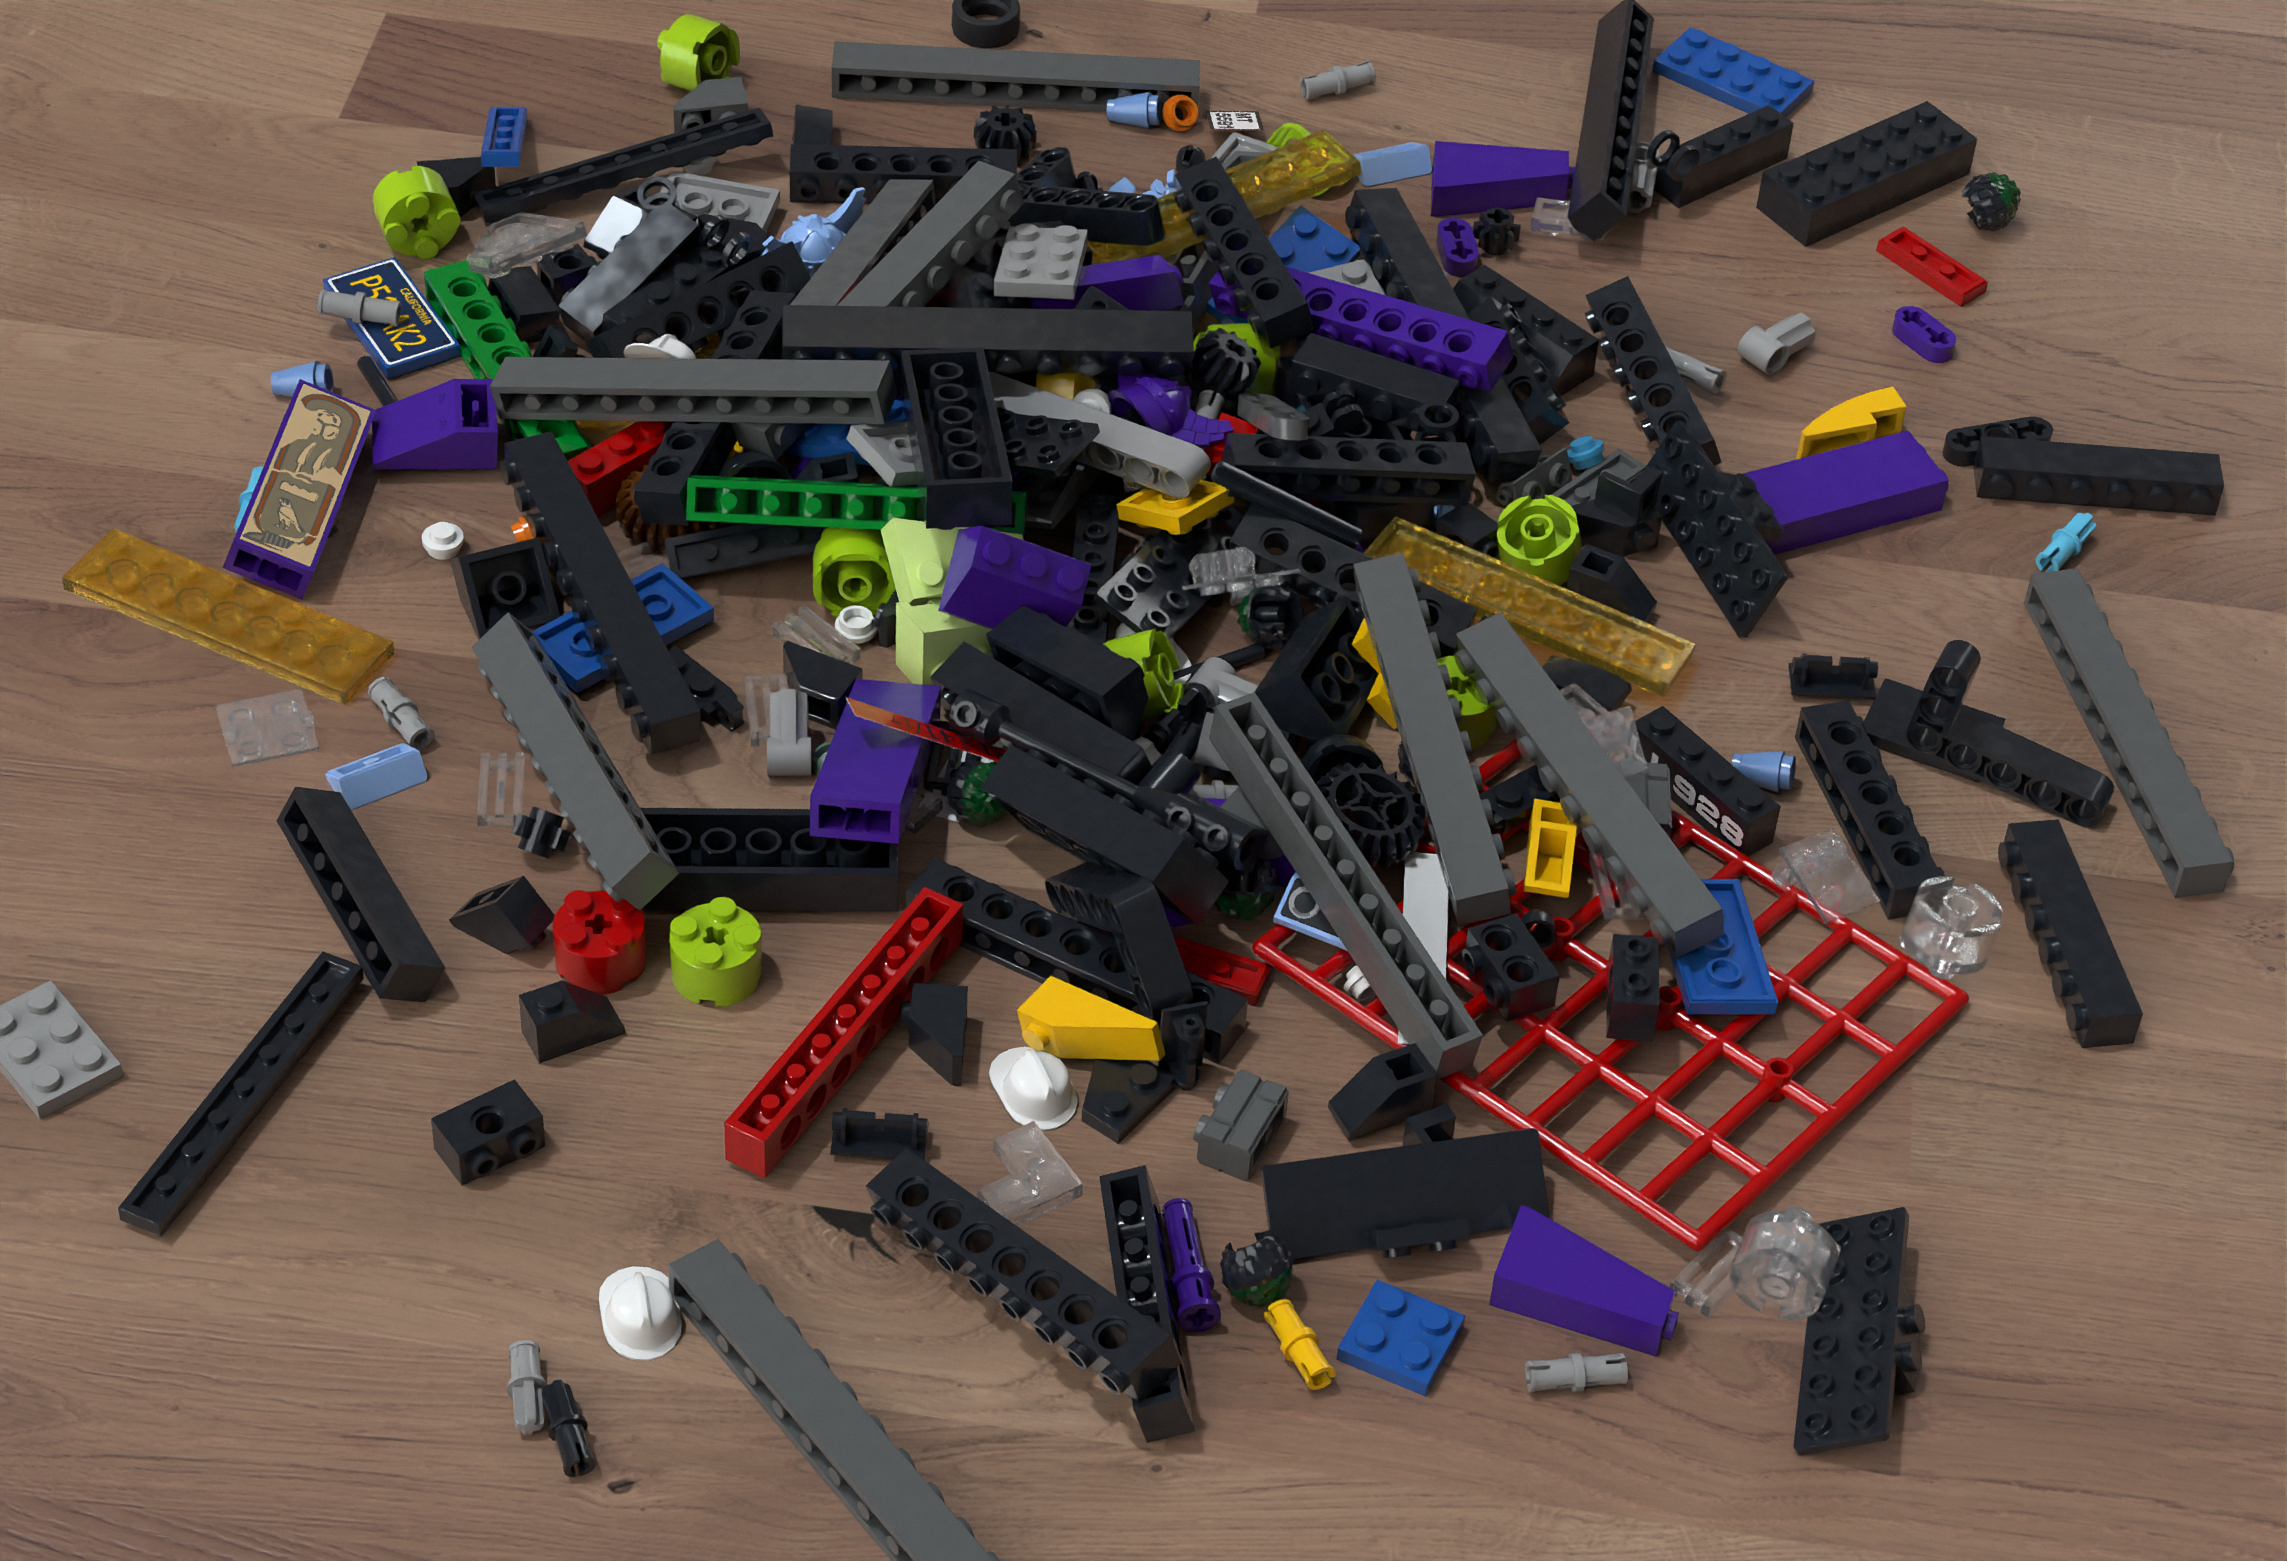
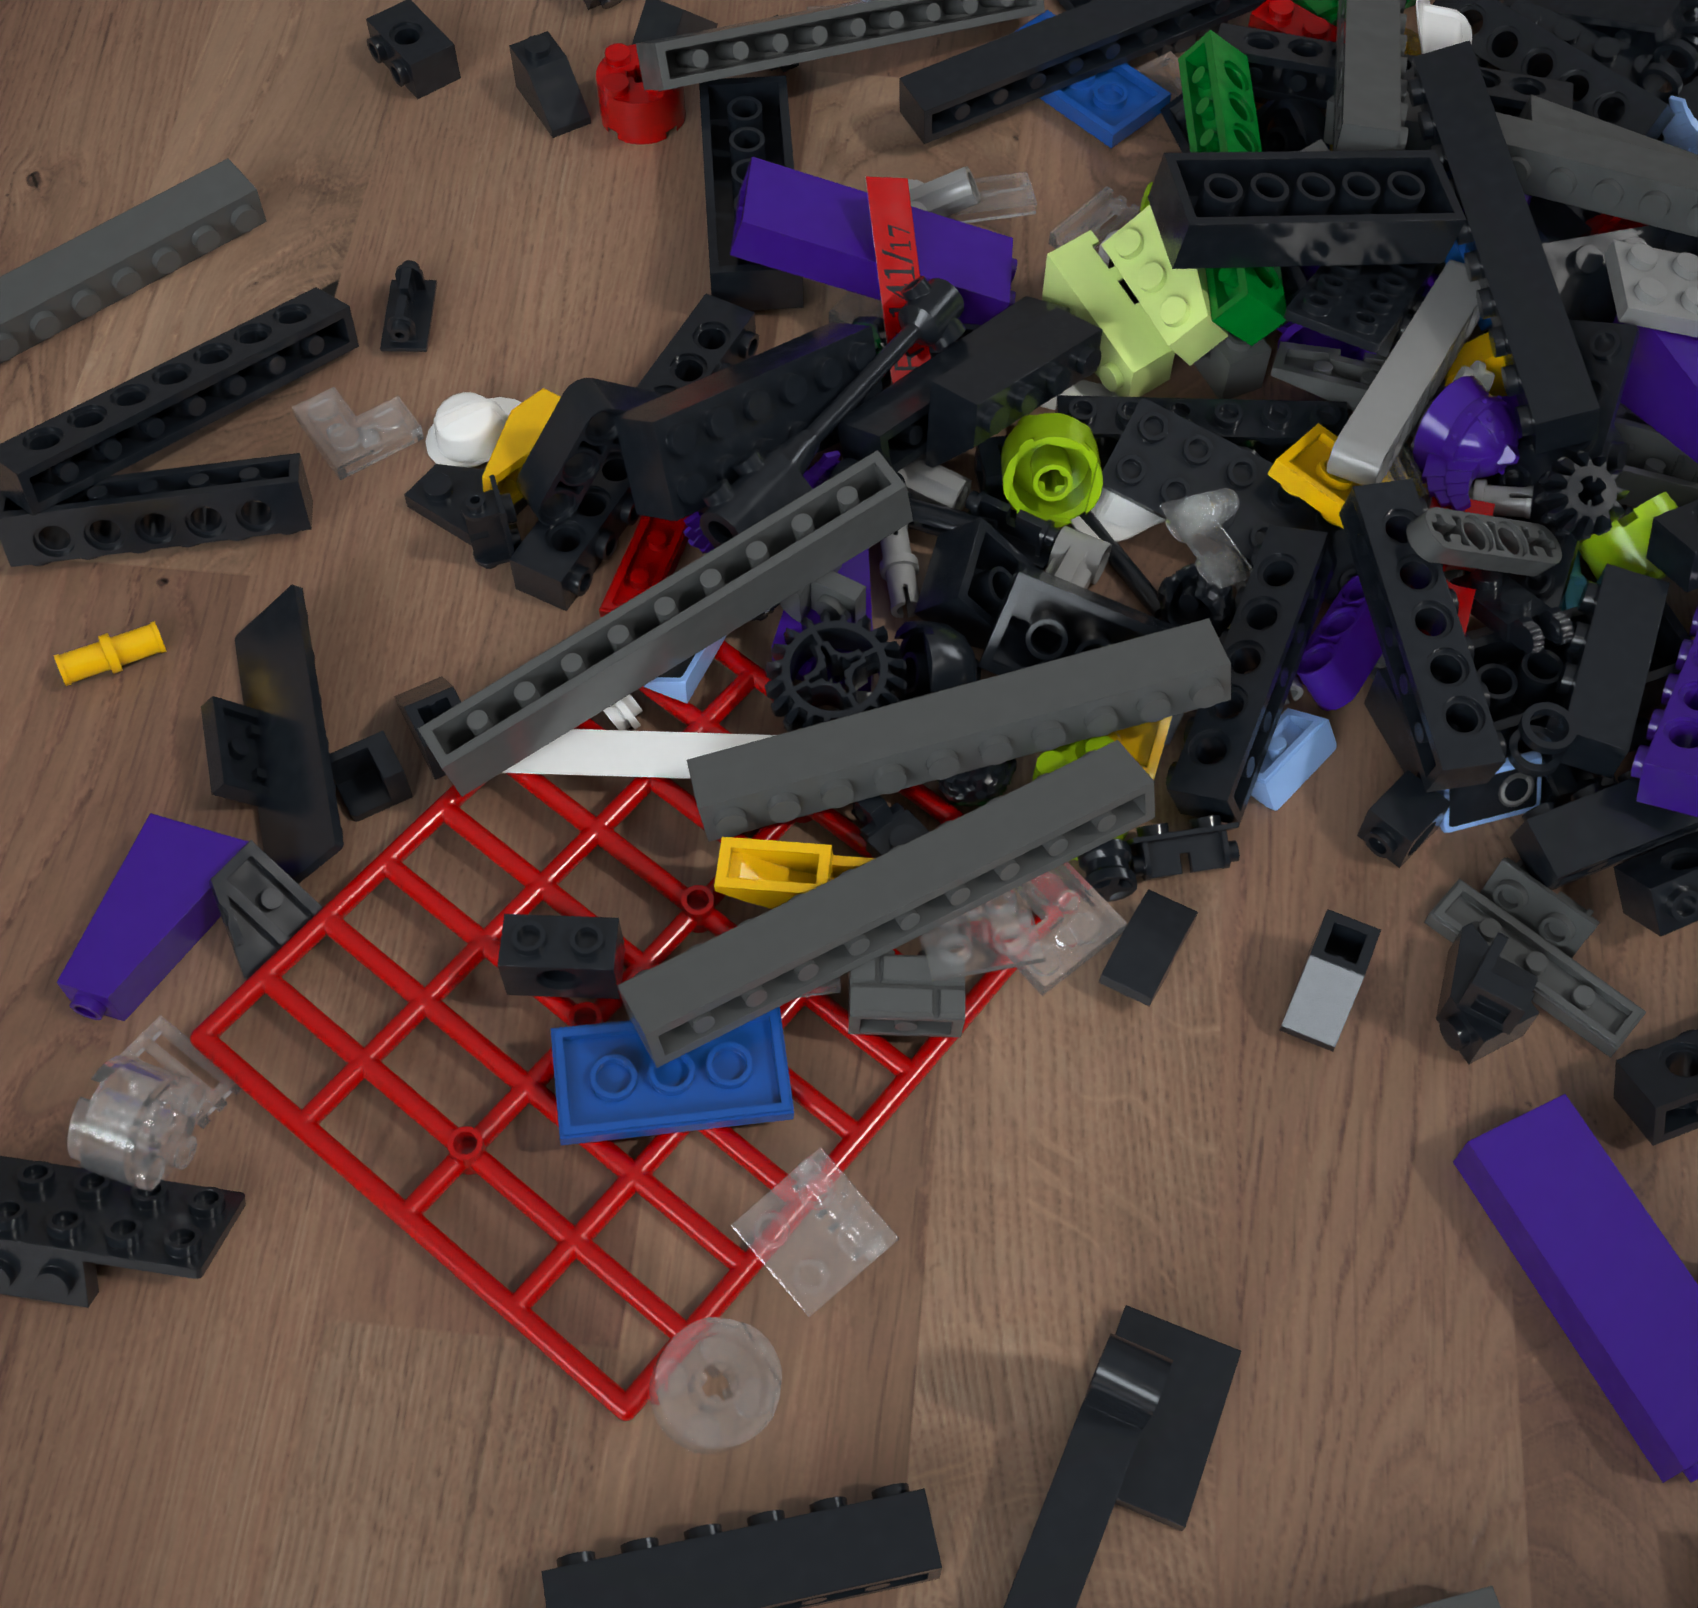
camera: 90 degrees right, 15 degrees up
light grey axle [507,1340,546,1435] -> none
black axle [541,1380,596,1477] -> none
white piece [599,1266,682,1361] -> none
black hinge [668,646,744,732] -> none
lime brick [670,897,762,1006] -> none
red brick [724,887,963,1178] -> none
black slope [783,641,863,730] -> none
black slope [901,983,968,1086] -> none
dark purple slope [938,525,1092,629] -> none
dark purple pin [1162,1198,1221,1332] -> none
dark grey brick [1193,1070,1289,1181] -> none
black axle [1211,461,1363,549] -> none
black piece [1220,1229,1293,1307] -> none
blue plate [1336,1280,1466,1397] -> none
clear yellow plate [1364,516,1696,697] -> none
black brick [1462,913,1560,1022] -> none
lime brick [1497,494,1582,594] -> none
black hinge [1521,909,1556,948] -> none
light grey pin [1525,1353,1628,1392] -> none
dark azure plate [1567,436,1605,470] -> none
black brick [1625,706,1781,857] -> none
black bracket [1643,421,1788,638] -> none
medium blue cone [1731,751,1796,793] -> none
black hinge [1788,653,1878,700] -> none
black brick [1795,700,1946,920] -> none
none -> black wing [209,840,323,981]

